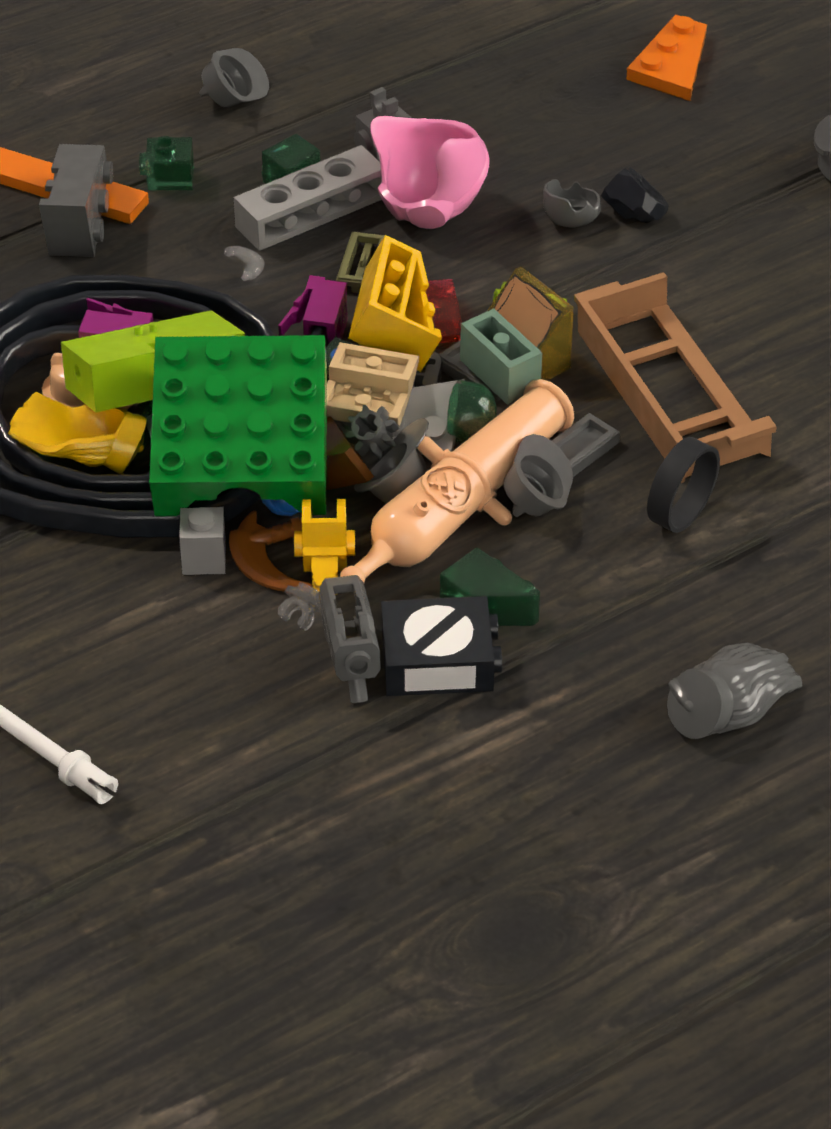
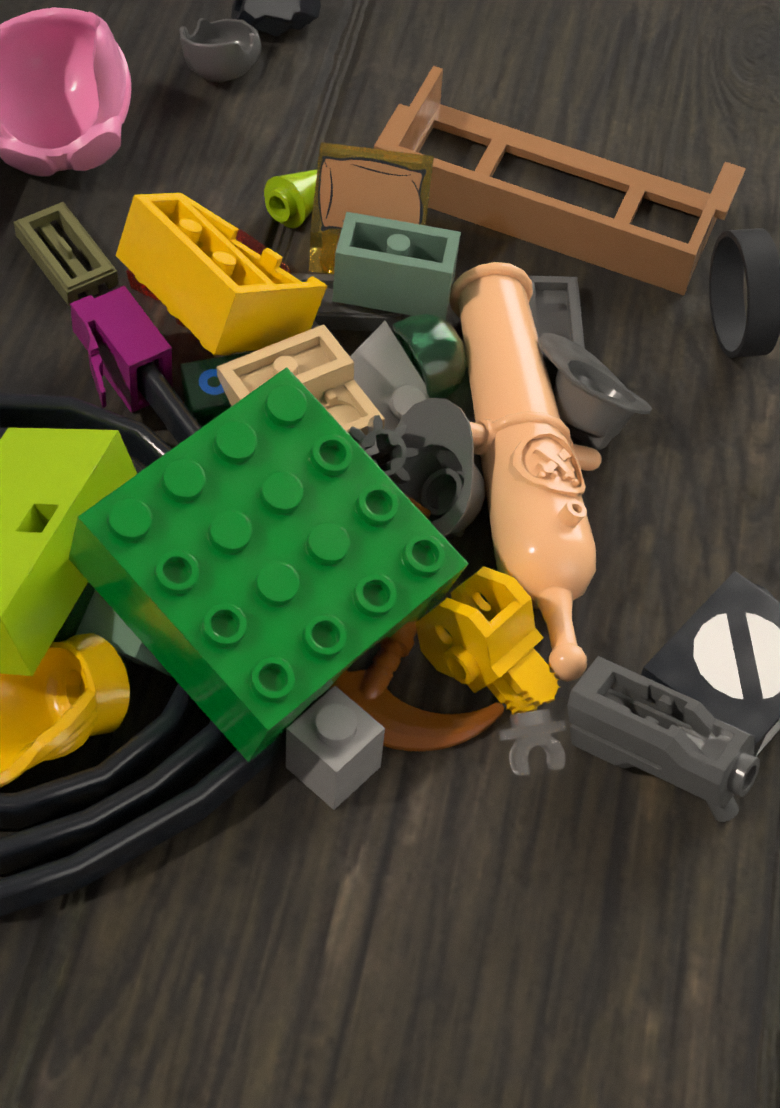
camera: 50 degrees left, 10 degrees up
clear green slope [440,547,540,626] -> none

